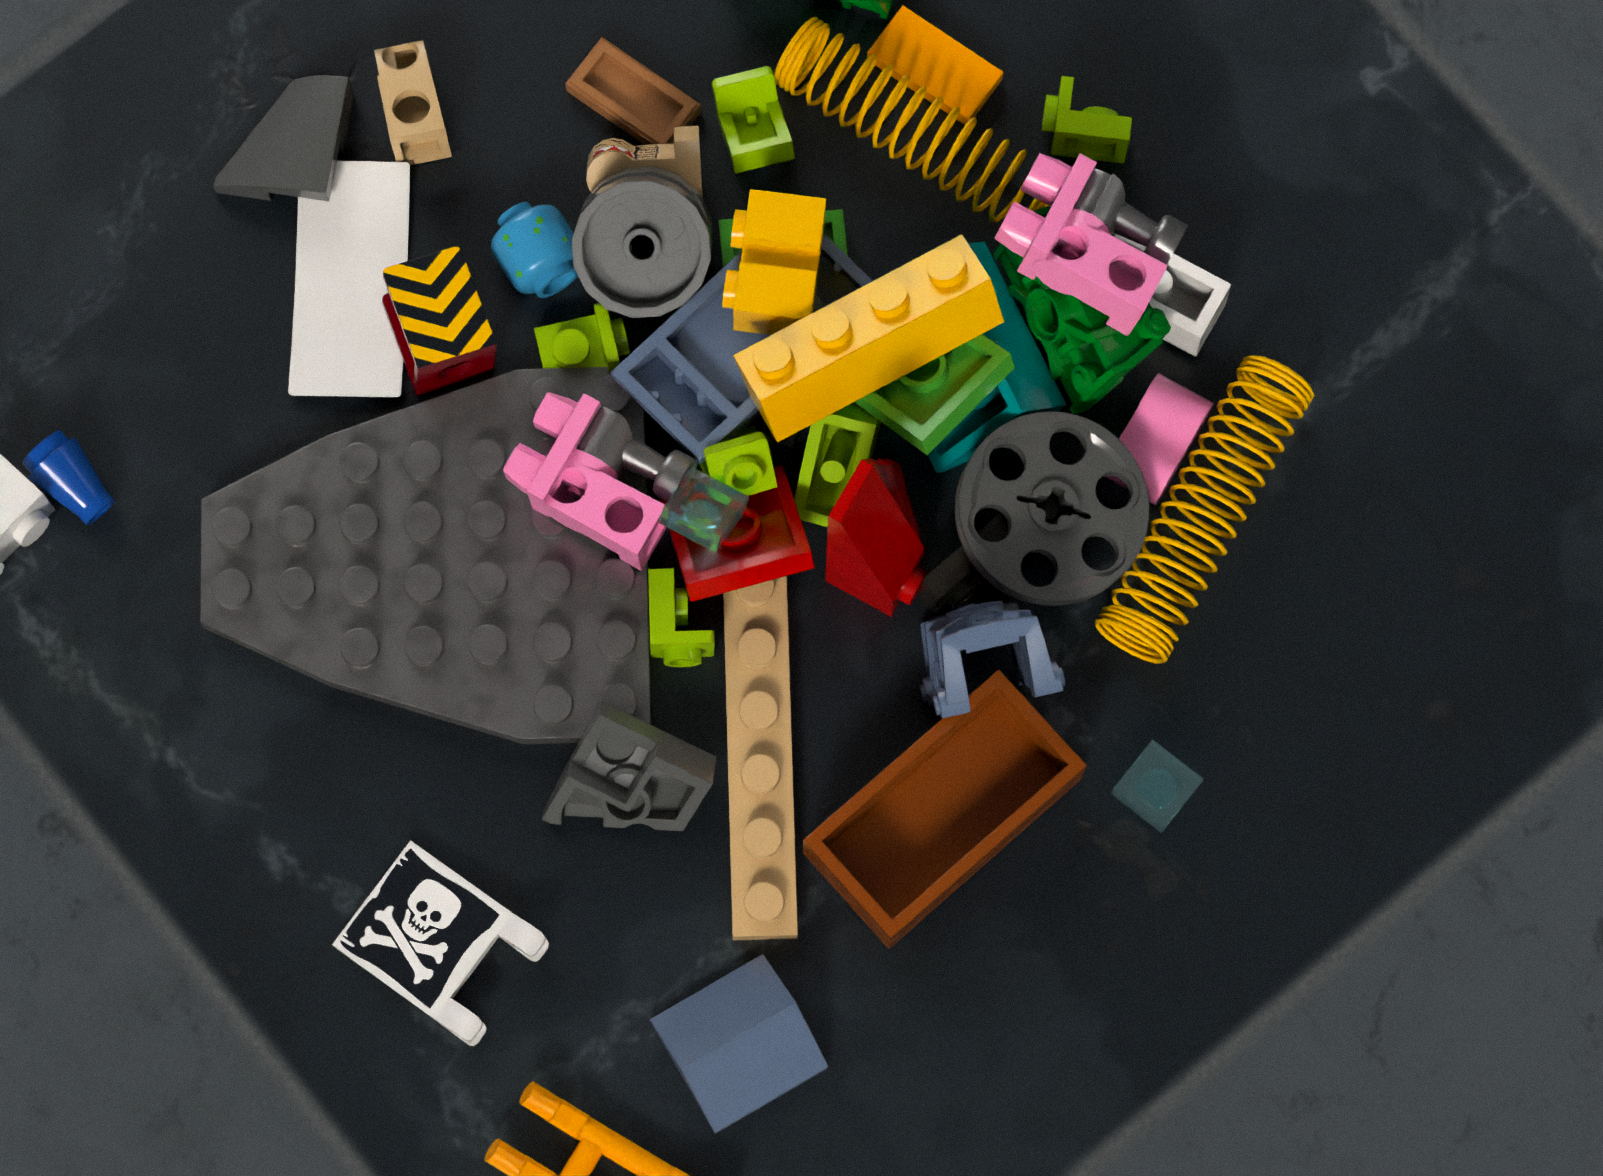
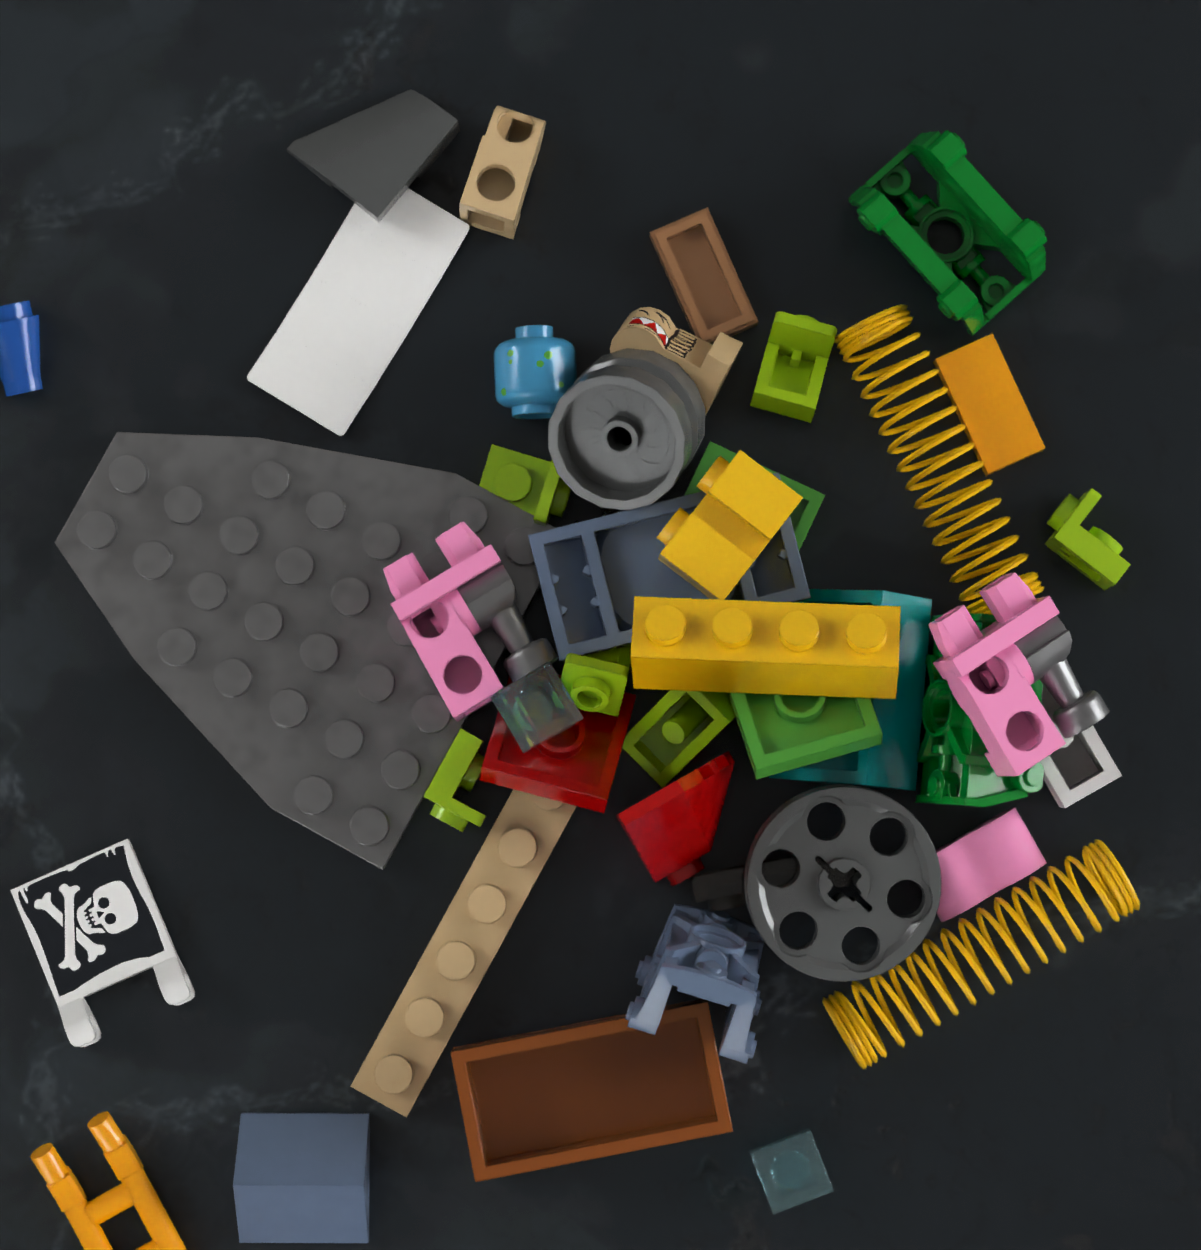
camera: 30 degrees right, 10 degrees up
piece [382,247,497,396] -> none
dark grey slope [542,701,716,831] -> none

